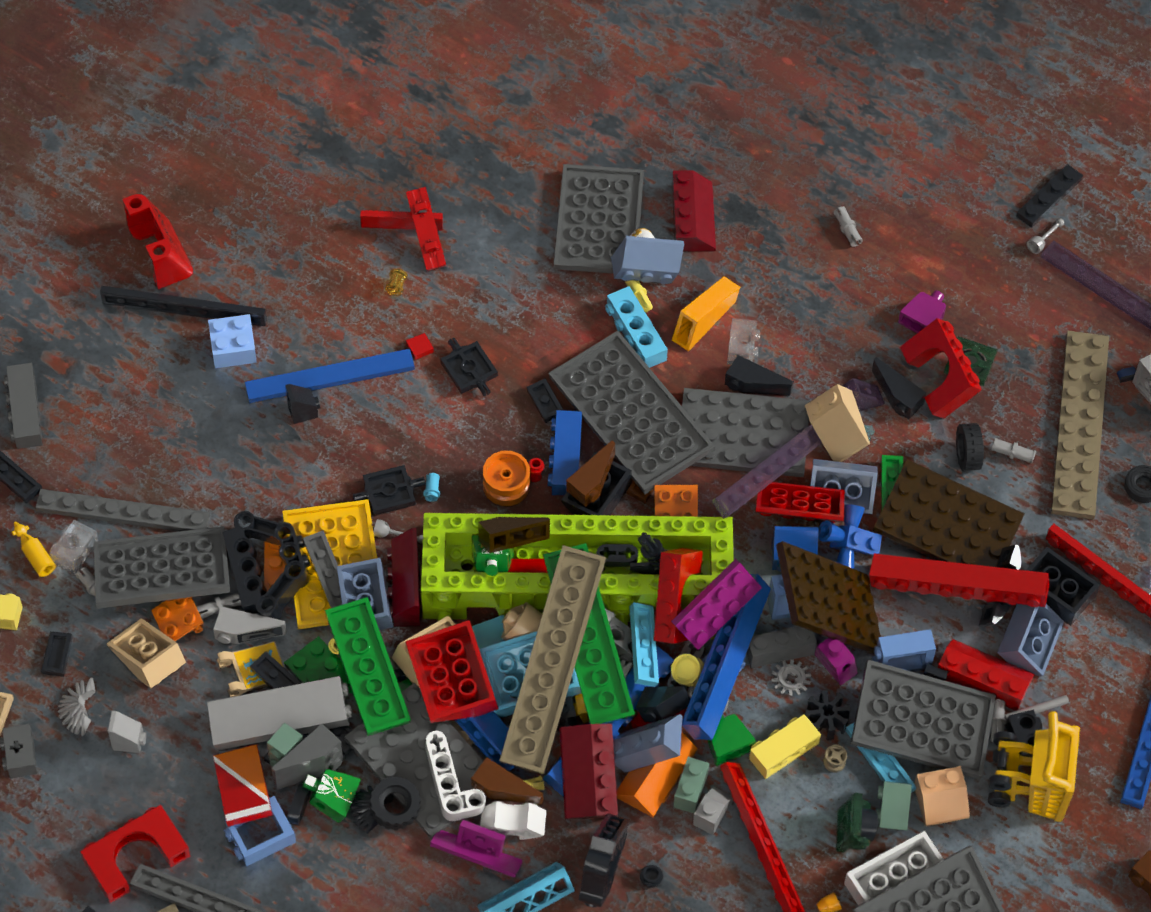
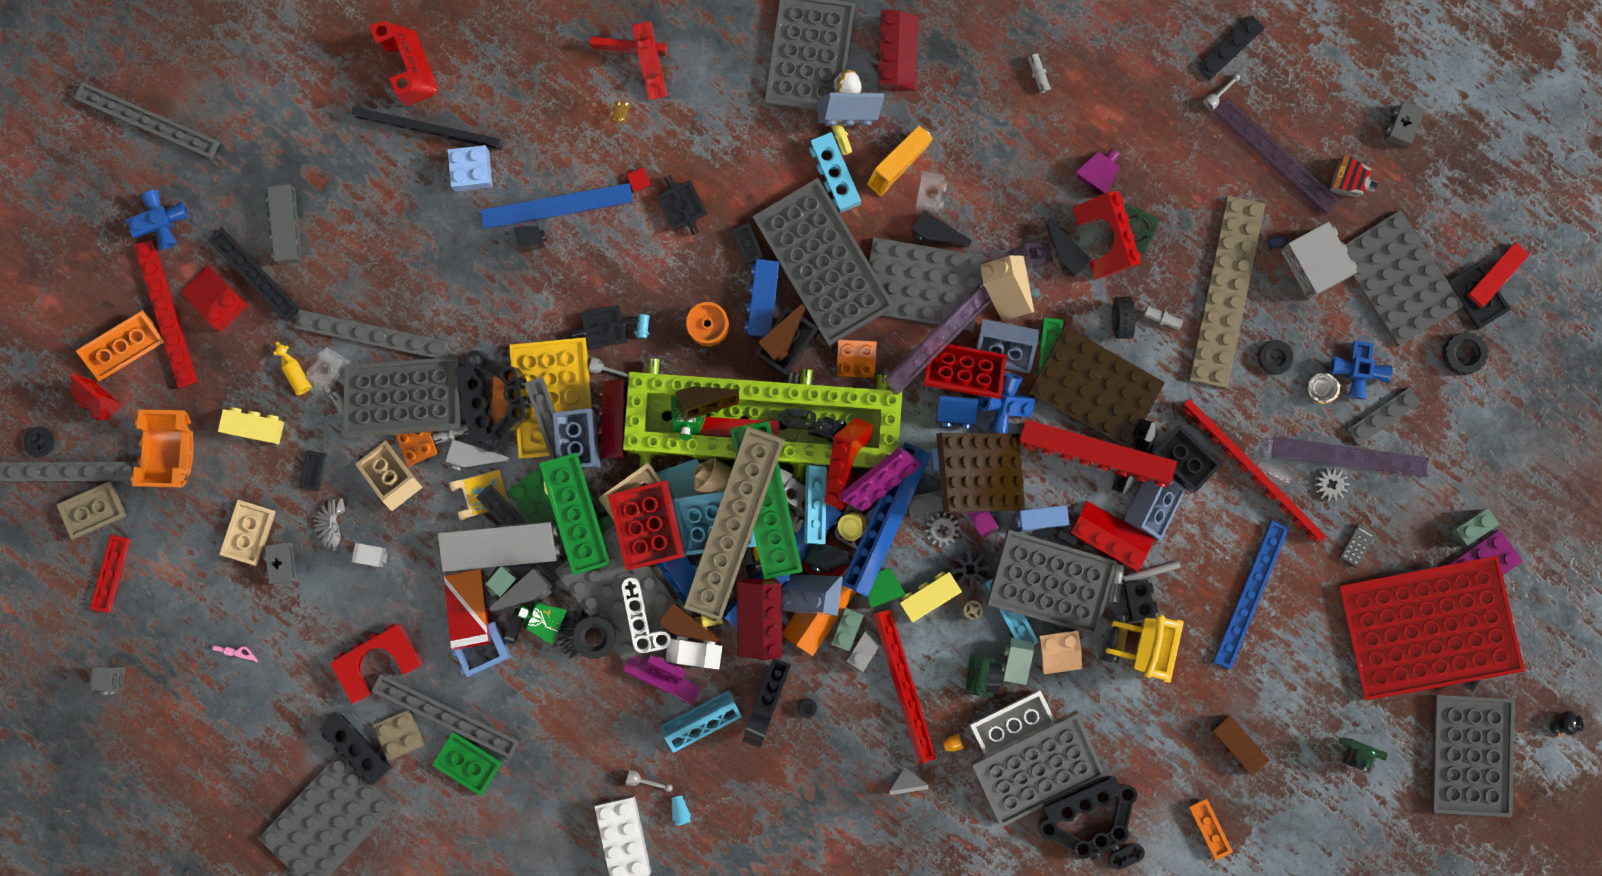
camera: 10 degrees right, 25 degrees up
red pin [528,458,544,482] -> none

